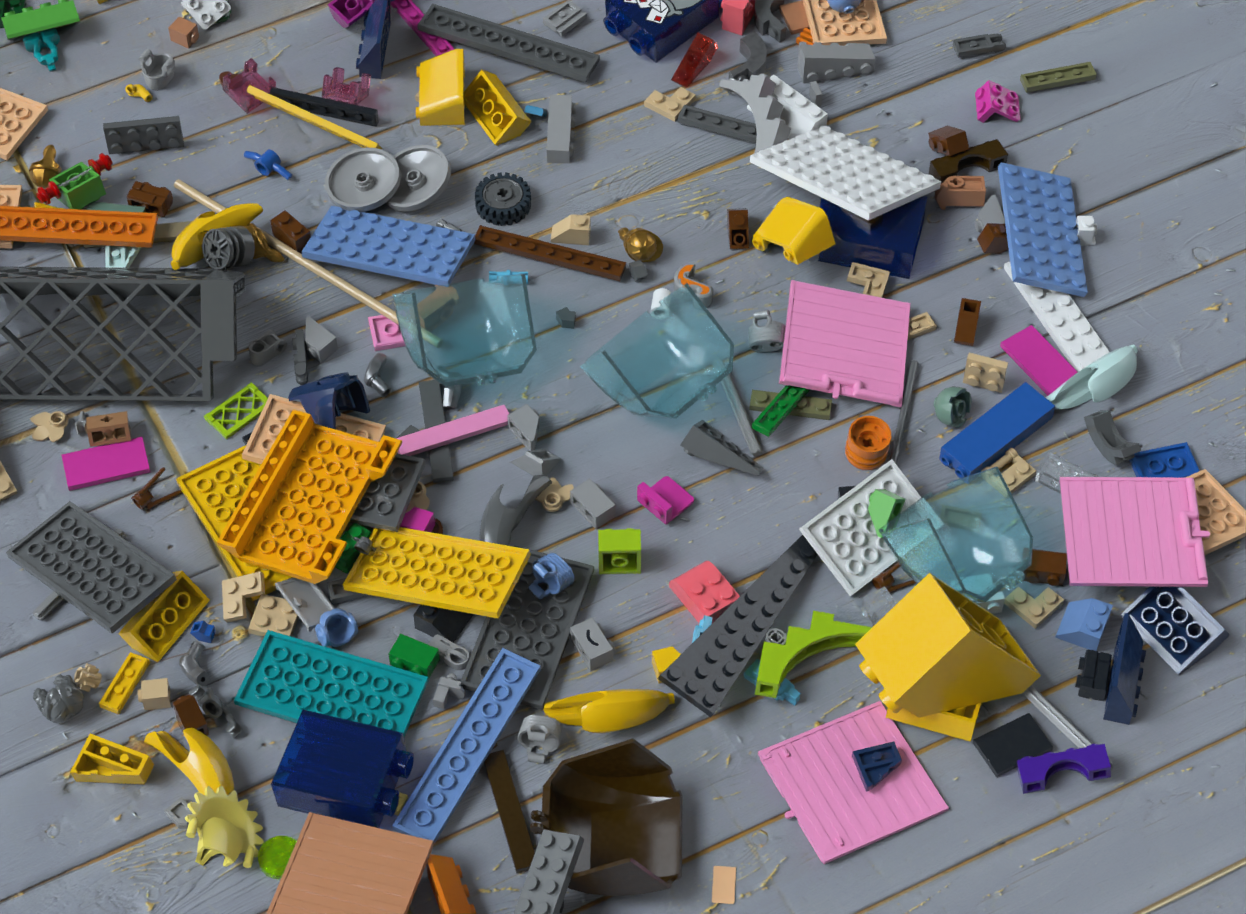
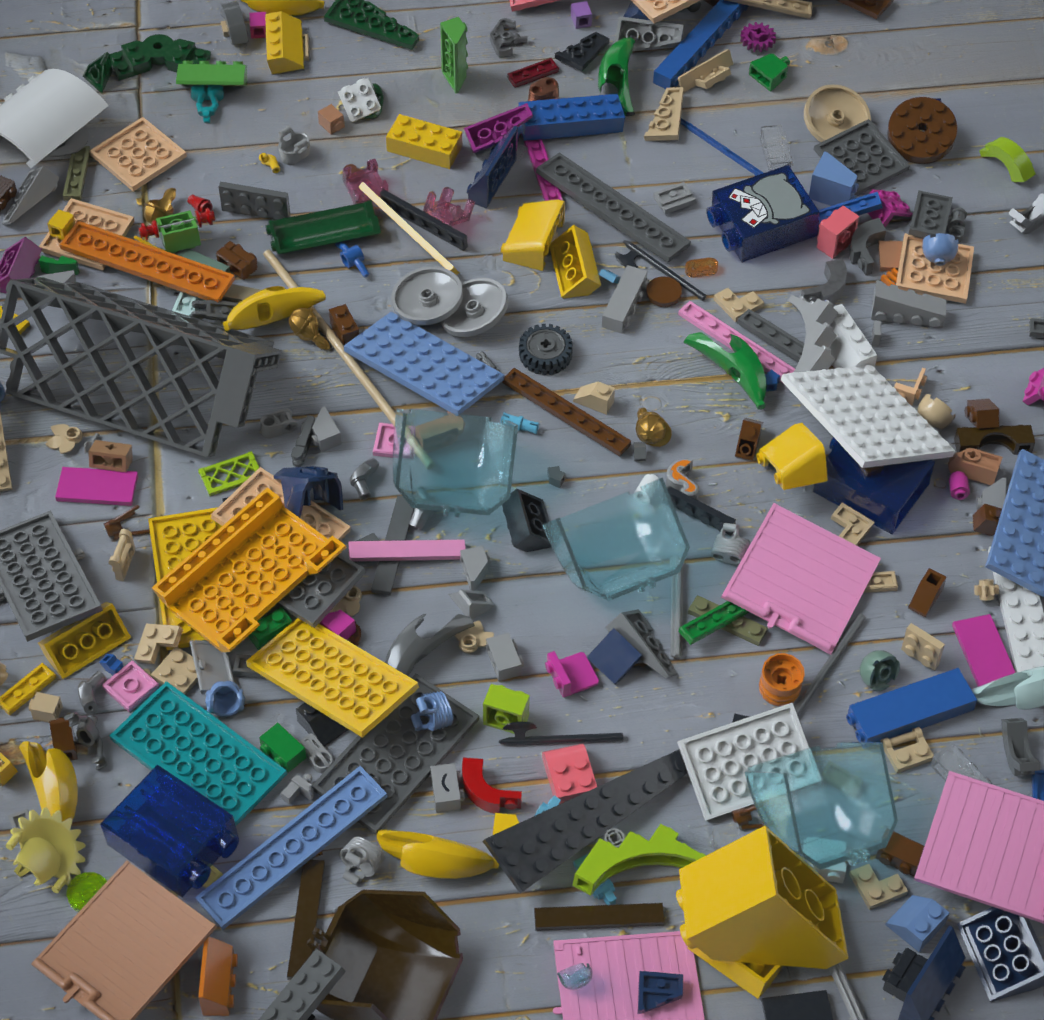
camera: 20 degrees right, 0 degrees up
dark grey wheel [202,226,255,270] -> none
dark grey plate [353,536,376,555] -> none
clear red slope [671,32,718,88] -> none
bright green slope [868,489,905,538] -> none
none -> bright pink tile [102,660,159,712]
none -> tan plate [108,529,135,581]
none -> red cone [187,194,213,213]
none -> dark grey hinge [191,300,238,321]
none -> dark green cylinder [265,200,381,254]
none -> yellow brick [386,114,463,169]
none -> red arch [462,757,522,814]
none -> black piece [498,721,623,745]
none -> black slope [501,489,556,552]
none -> dark brown tile [534,903,664,931]
none -> clear light blue hair [557,963,593,990]
none -> dark blue tile [587,628,643,685]
none -> black piece [615,240,707,301]
none -> reddish brown tile [646,276,682,307]
none -> black plate [665,486,736,536]
none -> bright pink tile [678,301,795,384]
none -> green piece [684,332,767,410]
none -> clear orange beam [685,258,718,278]
none -> blue piece [765,369,780,392]
none -> light nougat bracket [894,368,927,406]
none -> tan cylinder [917,394,955,430]
none -> dark pink brick [949,471,970,500]
none -> tan gear [974,579,999,600]

